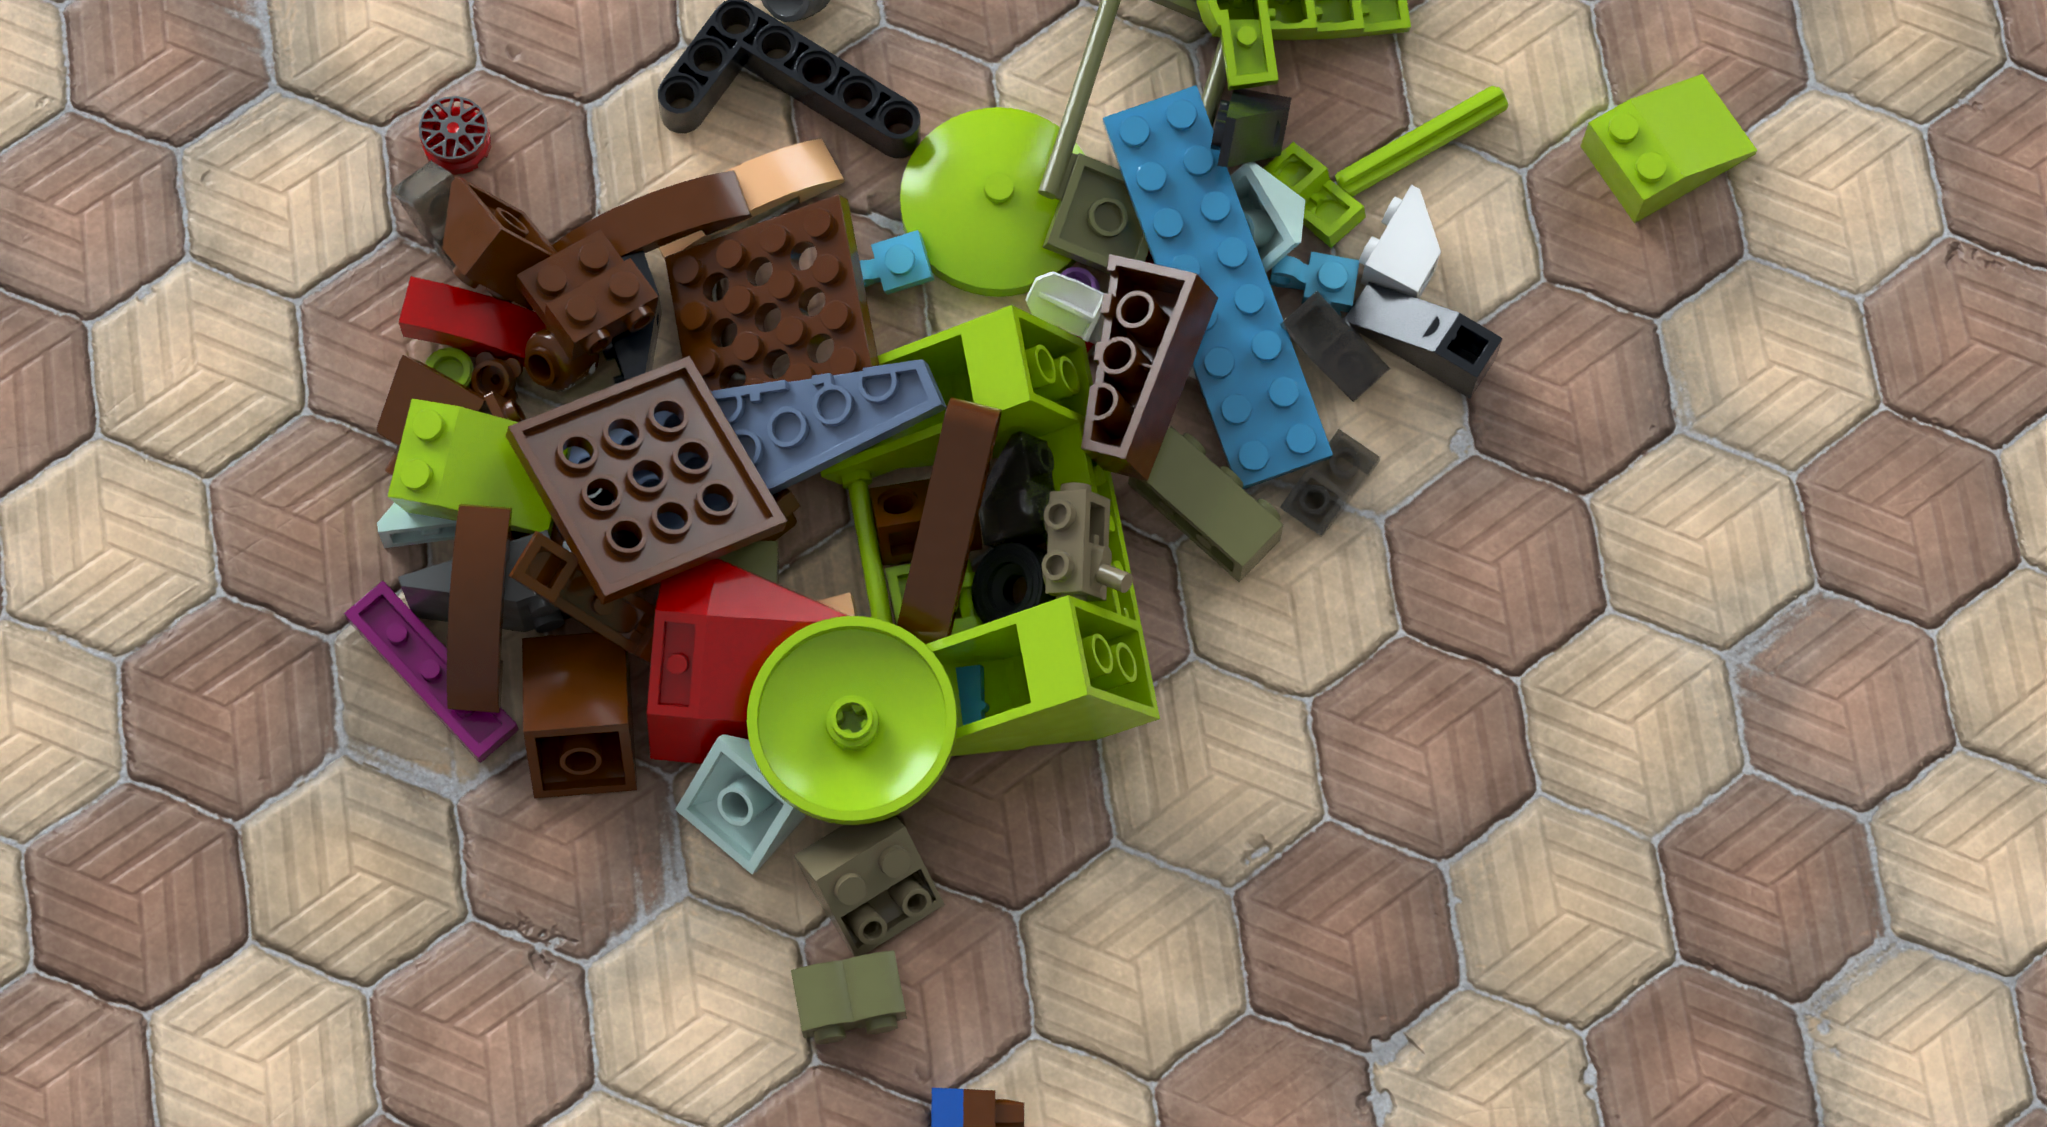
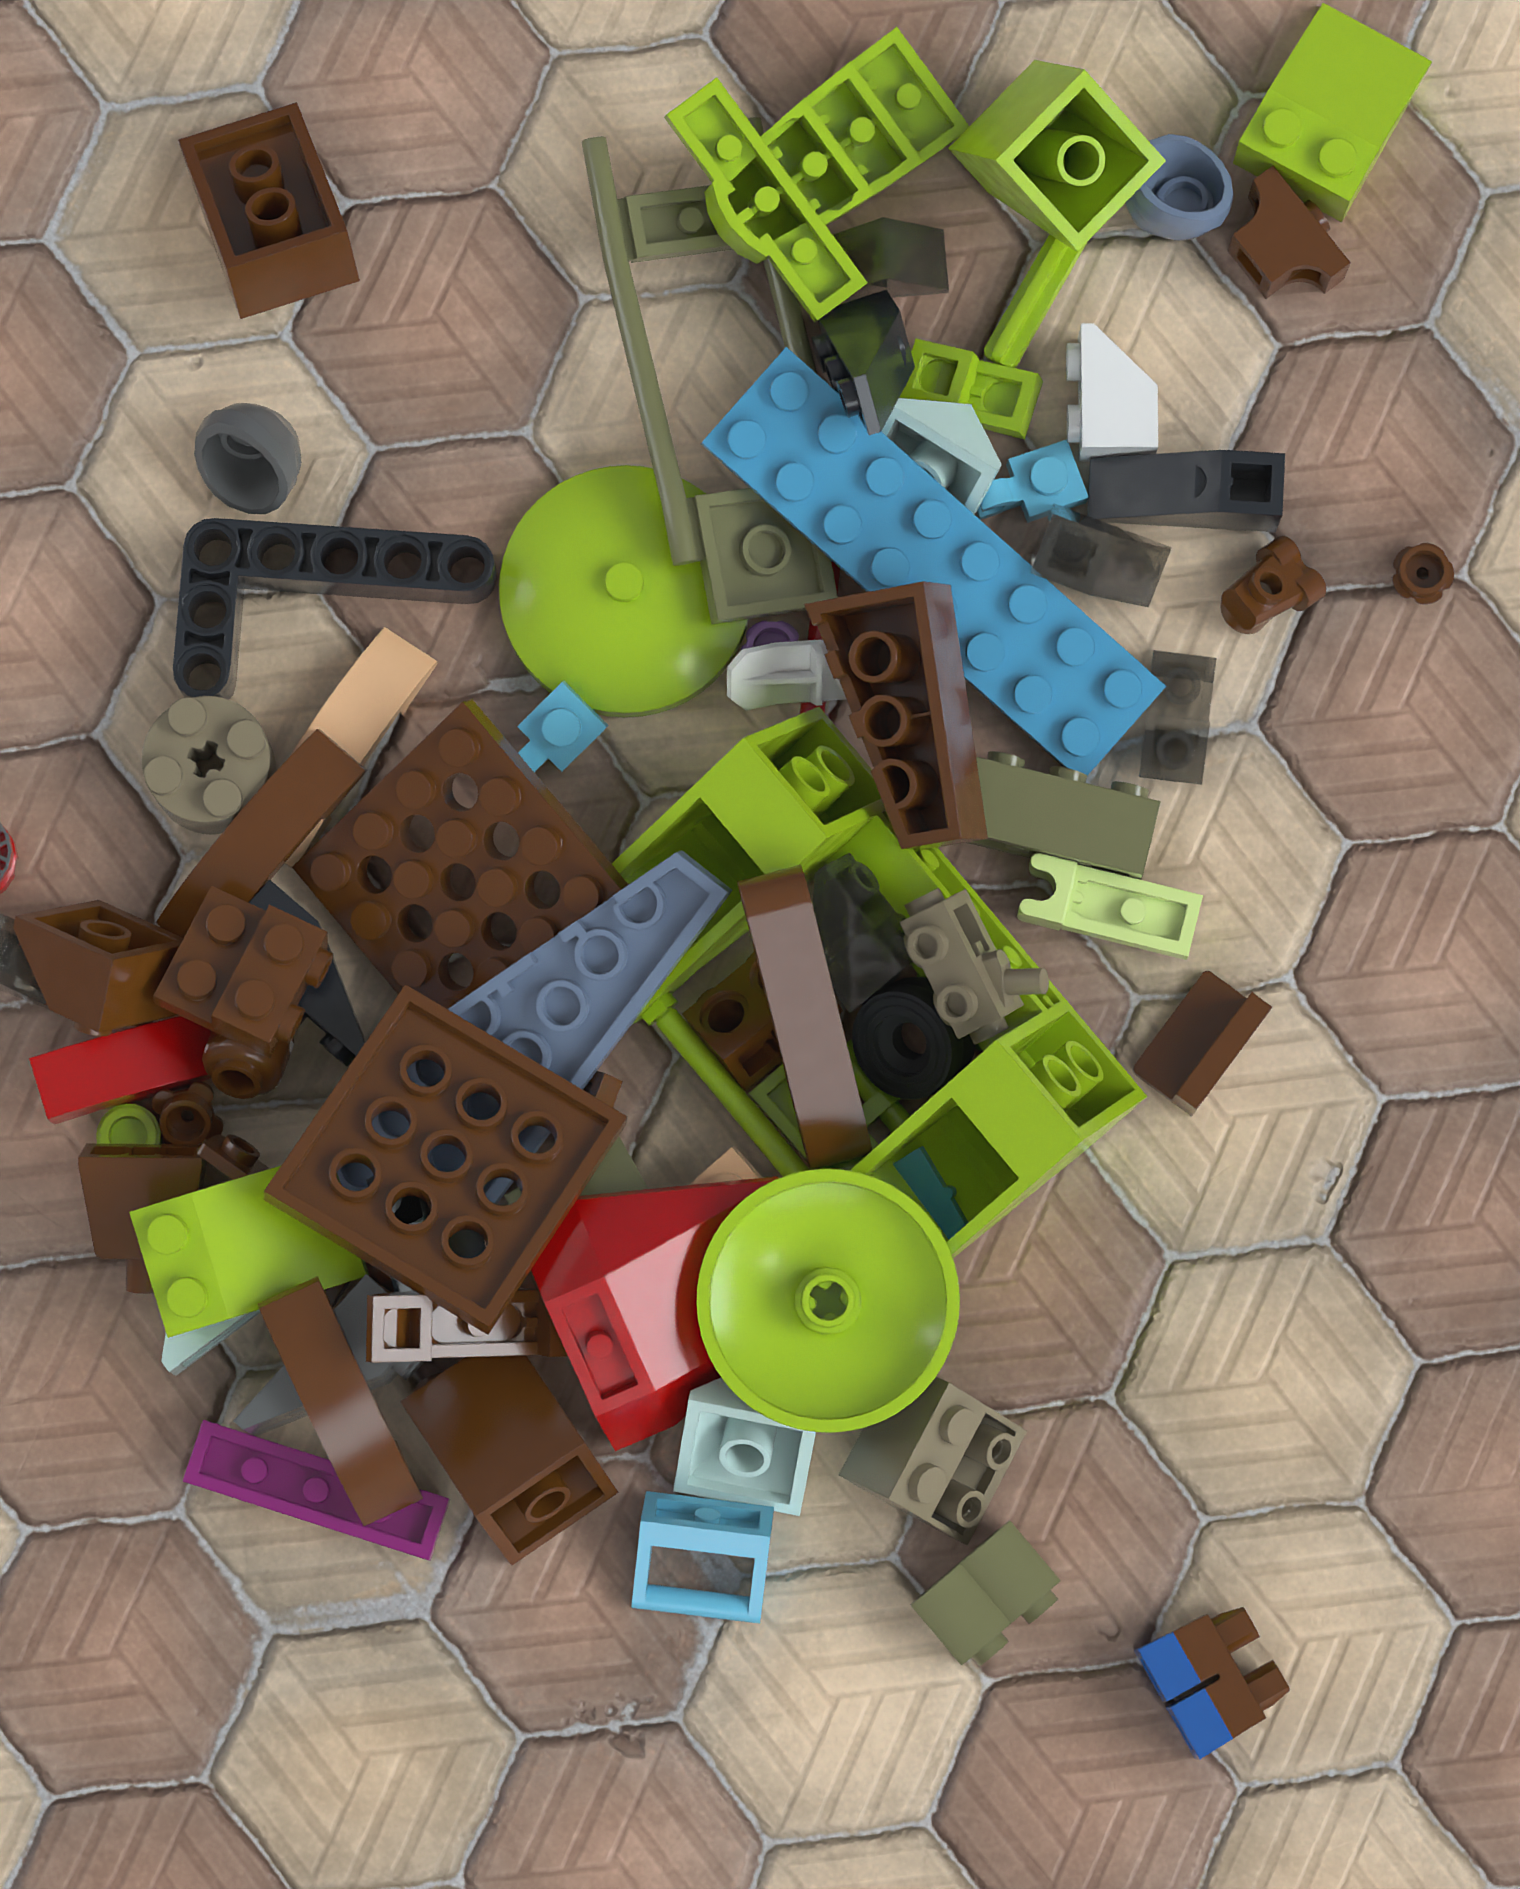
camera: 25 degrees left, 10 degrees up
none -> dark tan brick [142,696,277,835]
none -> medium azure tile [631,1491,774,1624]
none -> clear smoke slope [833,217,949,302]
none -> lime slope [948,60,1166,251]
none -> yellowish green plate [1016,853,1203,960]
none -> sand blue hat [1125,134,1233,240]
none -> reddish brown panel [1132,971,1272,1117]
none -> reddish brown plate [1220,536,1327,634]
none -> reddish brown brick [1228,166,1351,299]
none -> reddish brown plate [1392,543,1454,605]

